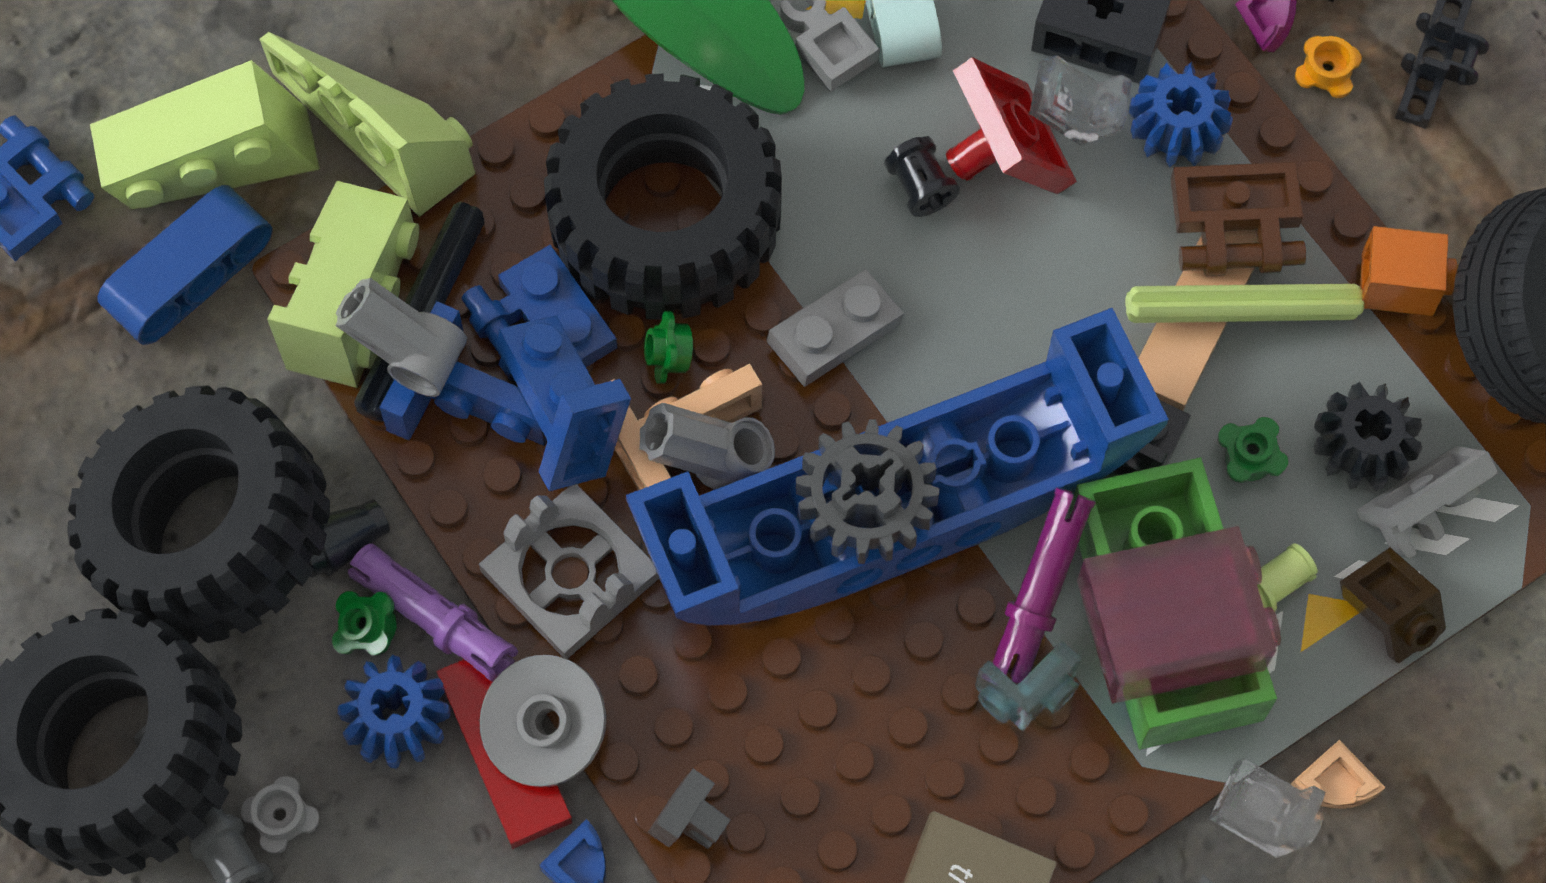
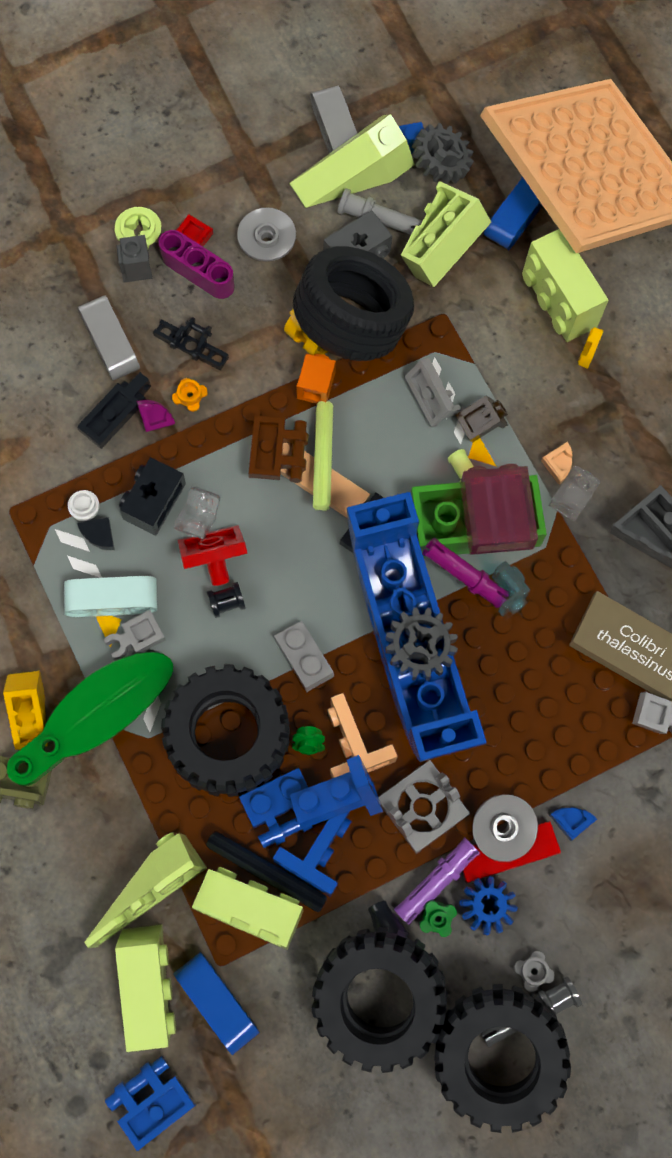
camera: 85 degrees left, 5 degrees up
light grey piece [335,278,467,397] -> none
light grey piece [640,403,775,489] -> none
dark grey tile [647,768,730,849] -> none
blue gear [1128,62,1233,168] -> none
green plate [1218,417,1288,483] -> none
black gear [1313,381,1422,491] -> none

